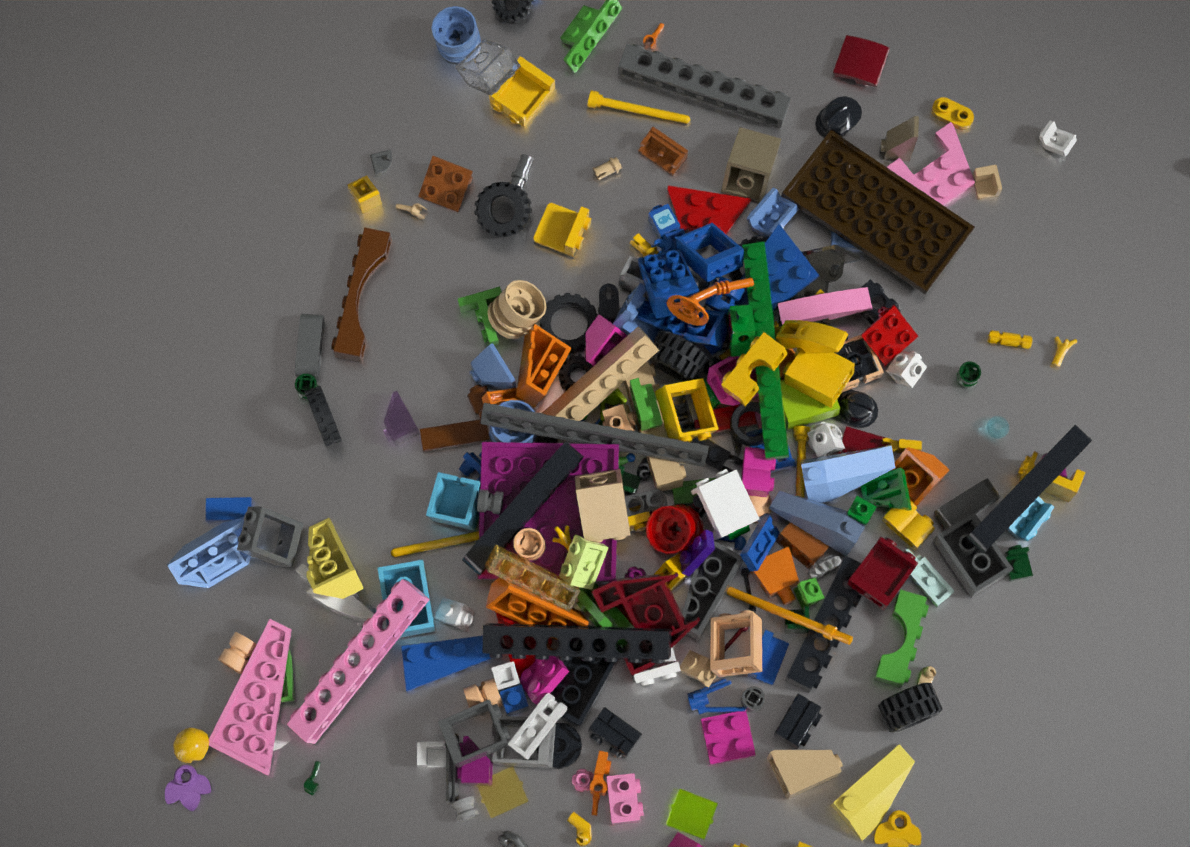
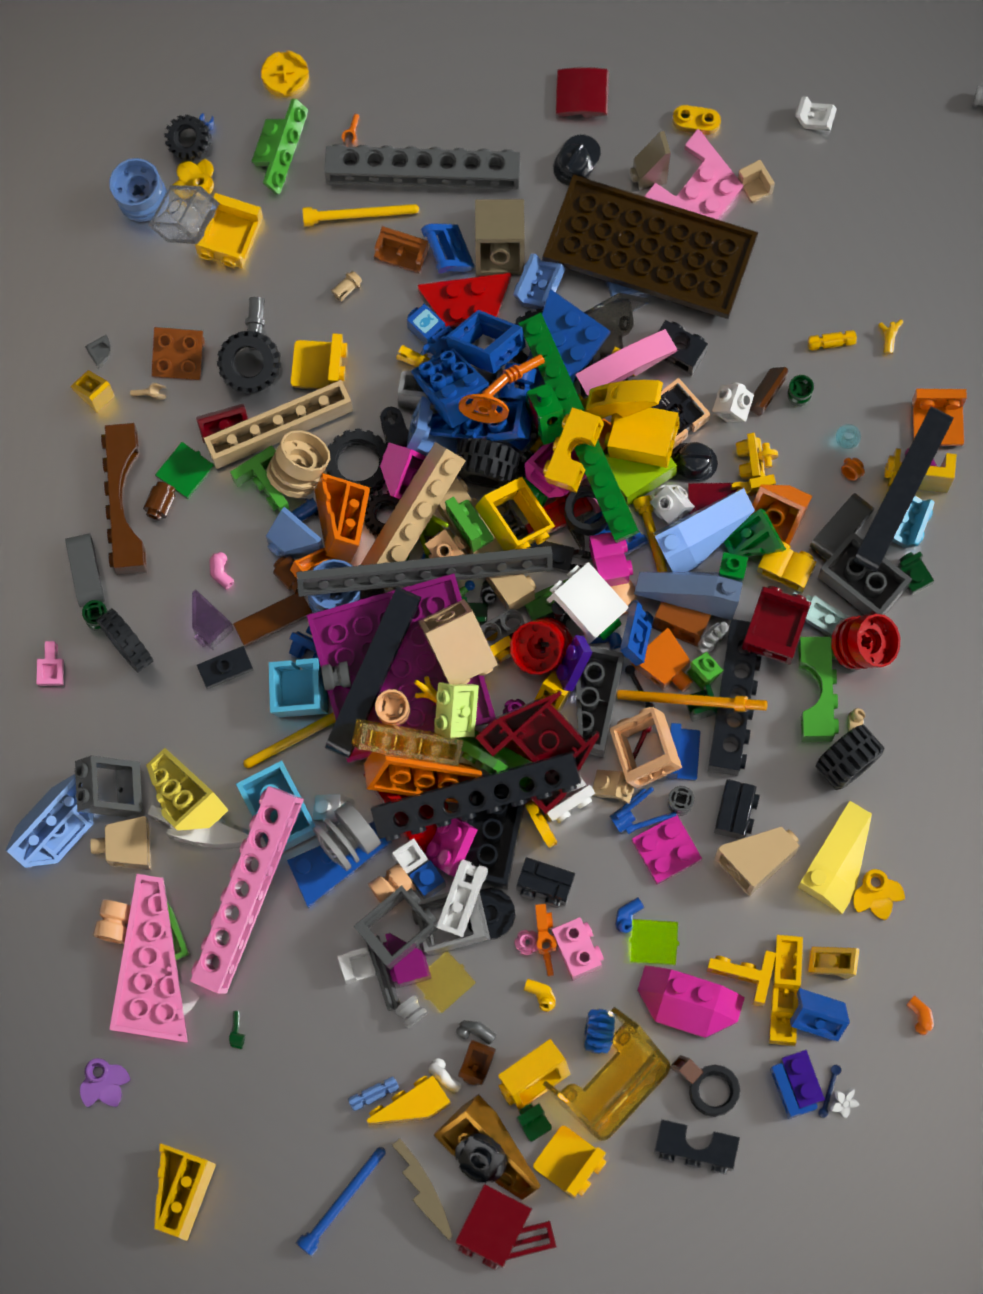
camera: 15 degrees left, 0 degrees up
yellow hair [173,727,209,763] -> none
blue tile [206,497,252,522] -> none
red hinge [861,305,918,366] -> none
none -> bright pink plate [36,641,64,686]
none -> tan torso [90,816,150,870]
none -> reddish brown brick [143,481,175,521]
none -> green piece [155,442,214,499]
none -> yellow plate [170,159,214,197]
none -> dark red slope [196,404,248,443]
none -> black plate [197,646,254,689]
none -> tan brick [204,380,353,469]
none -> bright pink arm [209,552,234,590]
none -> blue pin [291,497,318,522]
none -> light grey wheel [312,801,381,871]
none -> blue plate [421,223,475,274]
none -> yellow tile [525,799,558,849]
none -> blue arm [615,897,644,933]
none -> yellow hips [736,432,778,480]
none -> reddish brown slope [750,367,788,416]
none -> red wheel [831,614,901,670]
none -> orange plate [841,458,865,481]
none -> orange bracket [912,389,967,446]

